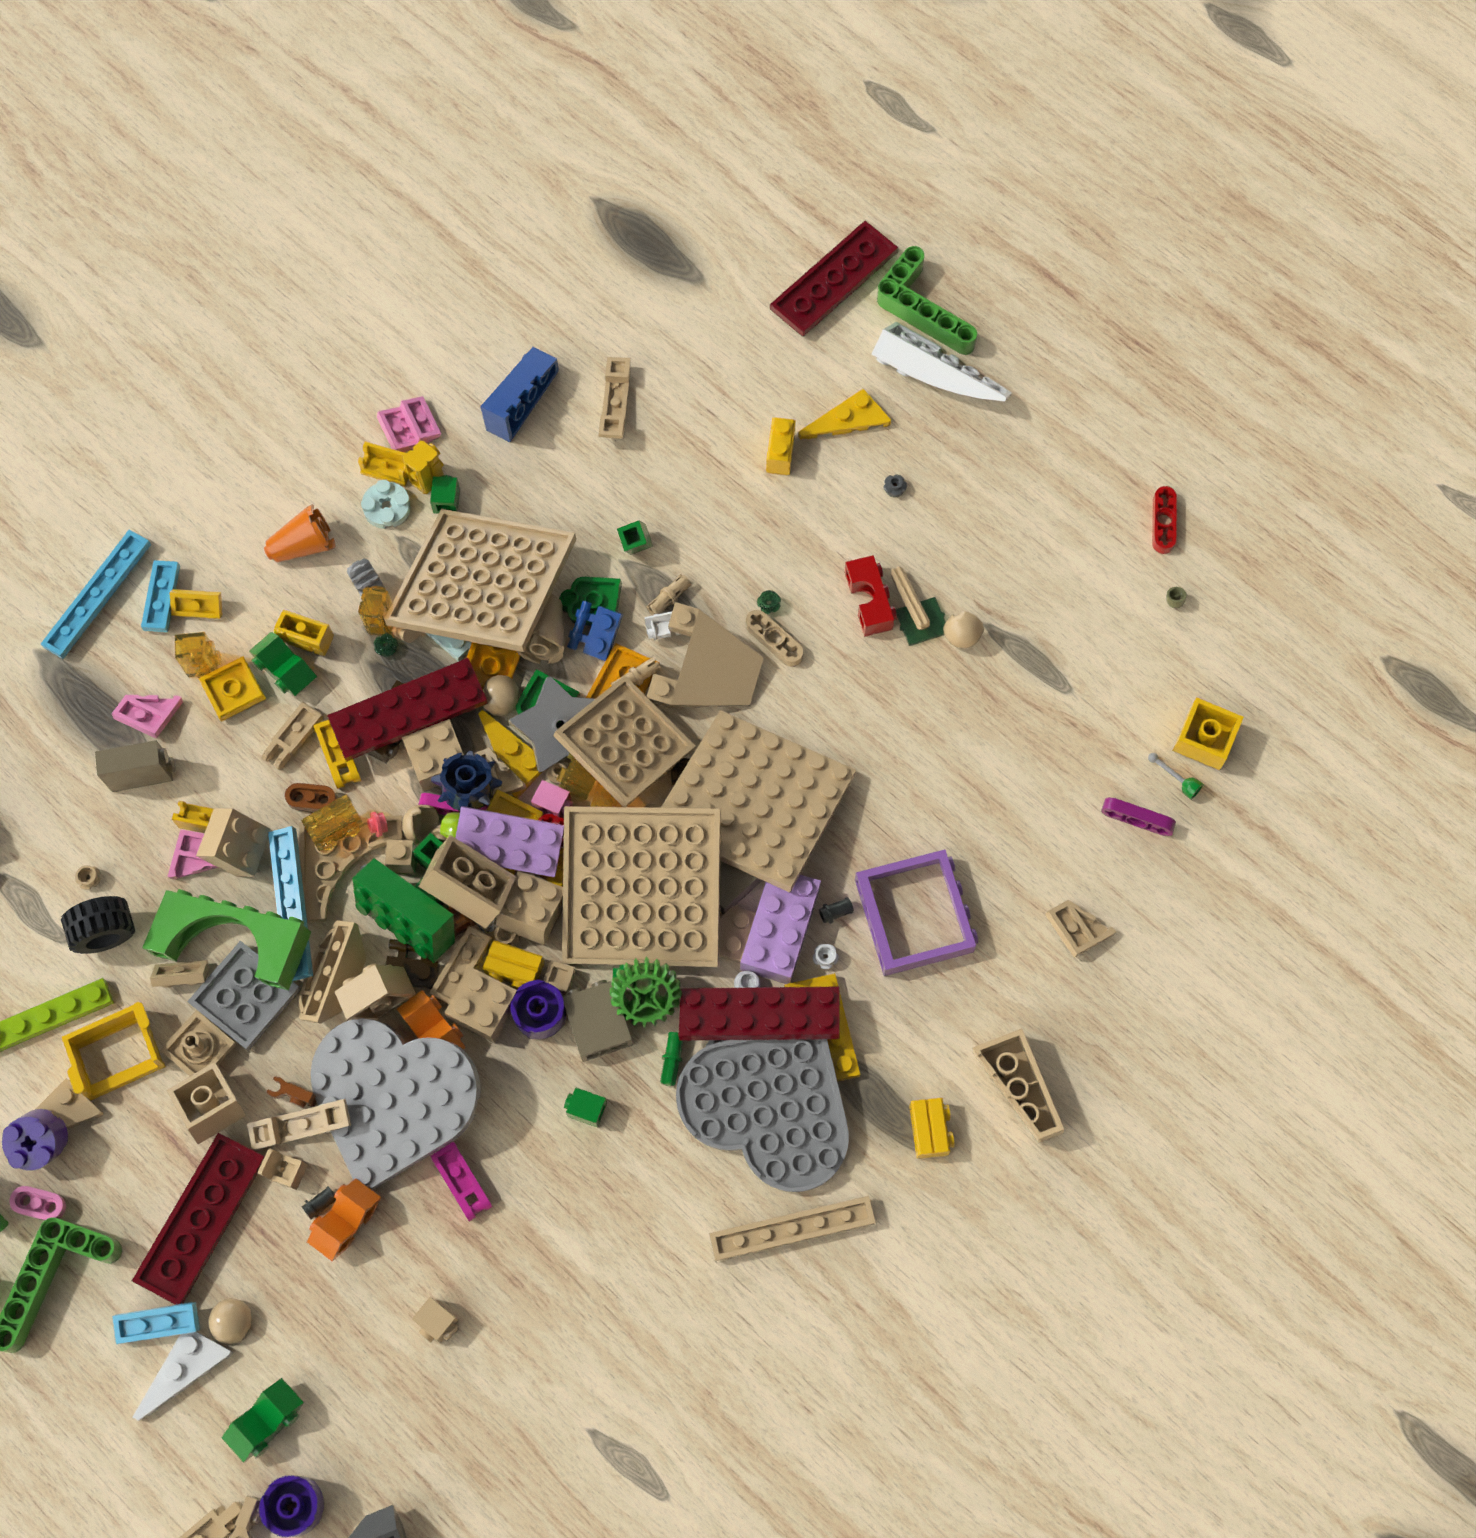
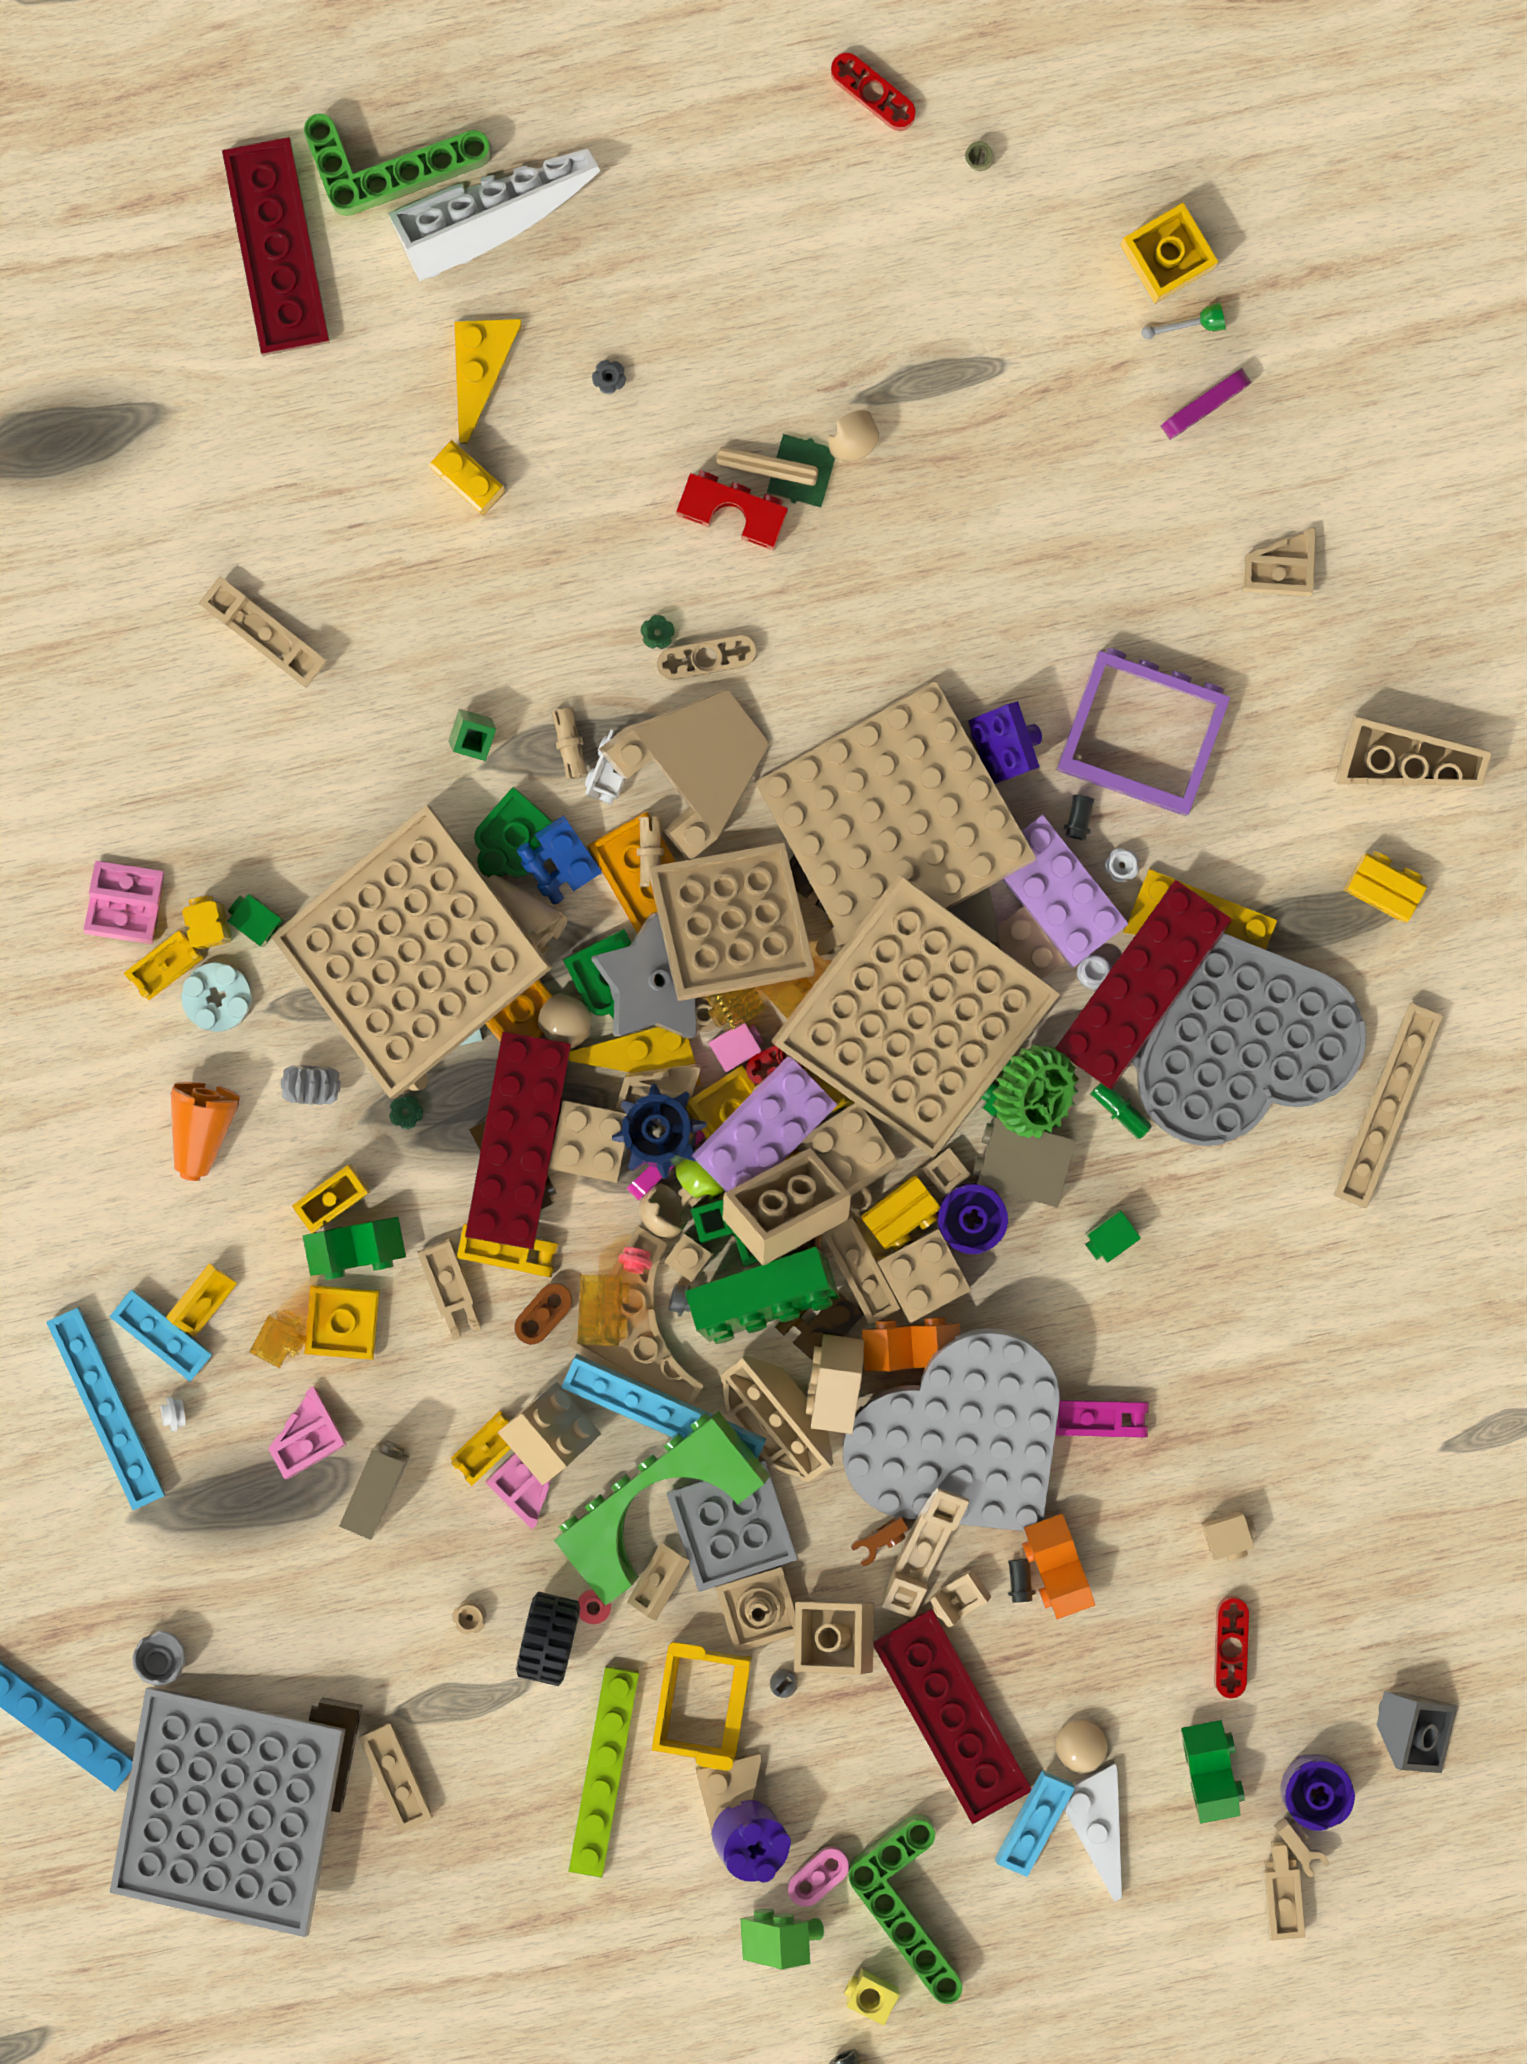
camera: 55 degrees left, 20 degrees up
clear yellow brick [358,586,393,637] -> none
blue wedge [480,347,559,442] -> none
none -> white plate [160,1397,186,1432]
none -> coral plate [578,1589,611,1624]
none -> dark grey hinge [770,1669,797,1698]
none -> dark purple plate [968,701,1042,784]
none -> red beam [1214,1596,1249,1699]

